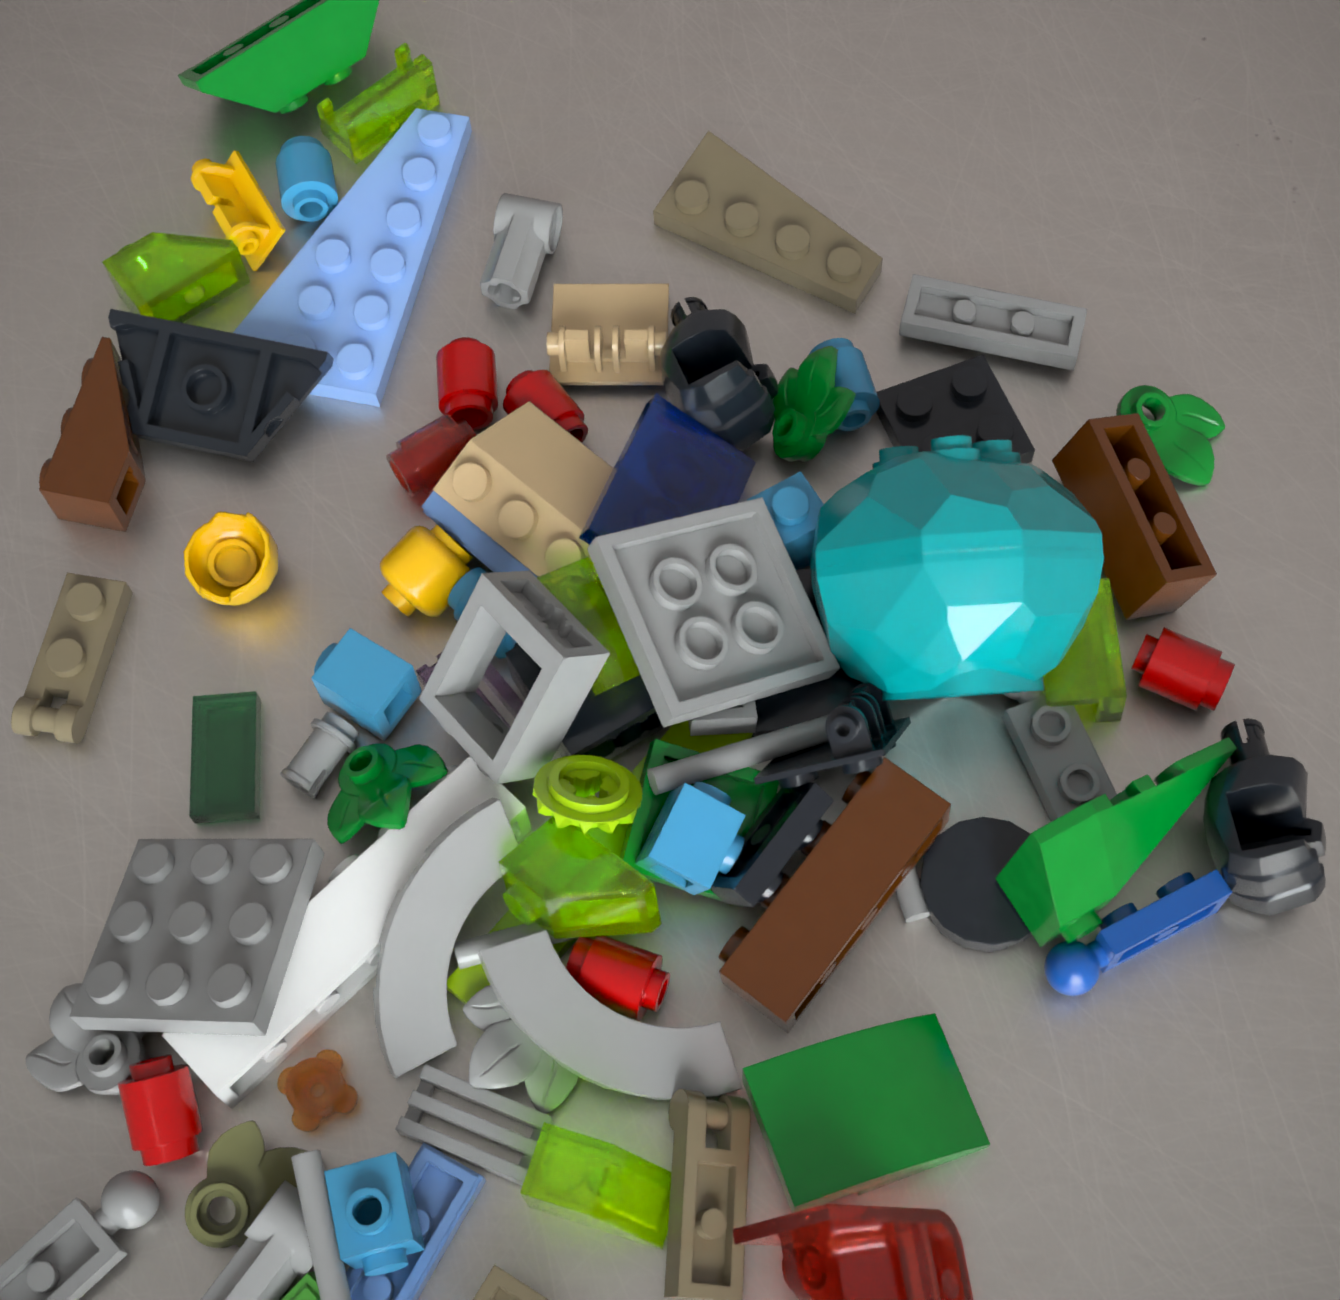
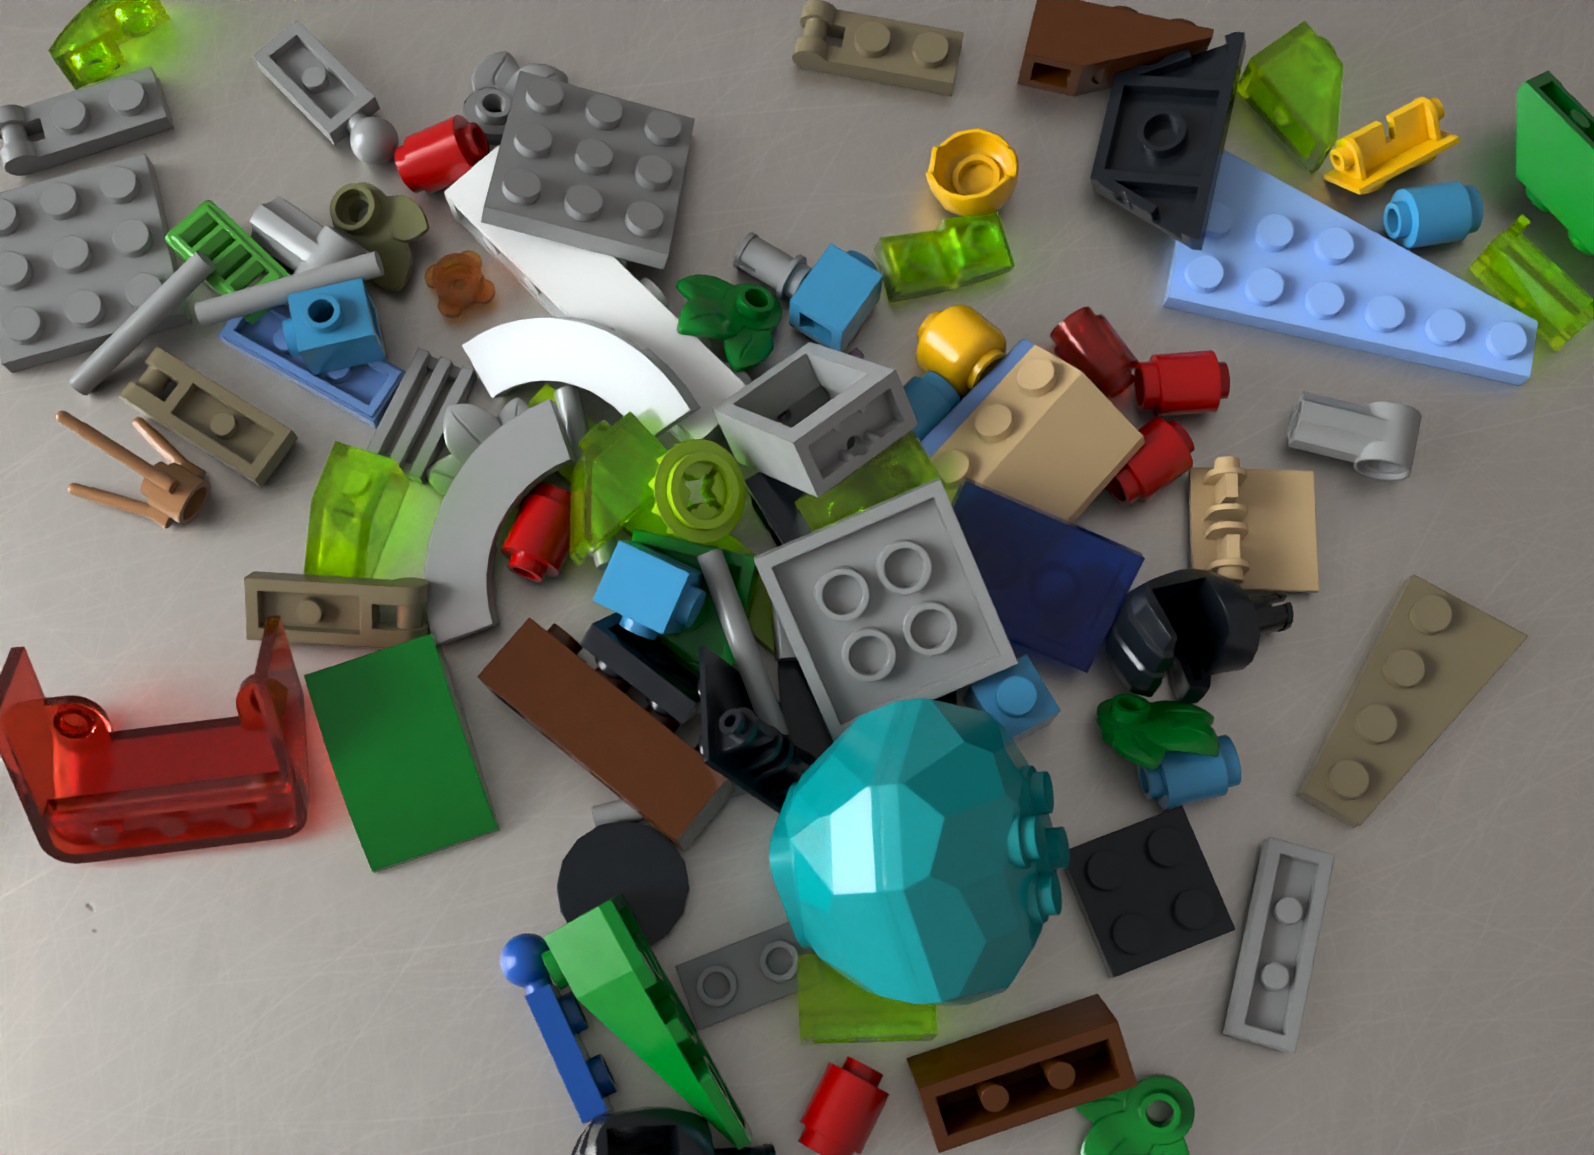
camera: 85 degrees right, 10 degrees up
clear green tile [189,691,261,824] -> none
none -> clear neon green slope [874,212,1015,303]

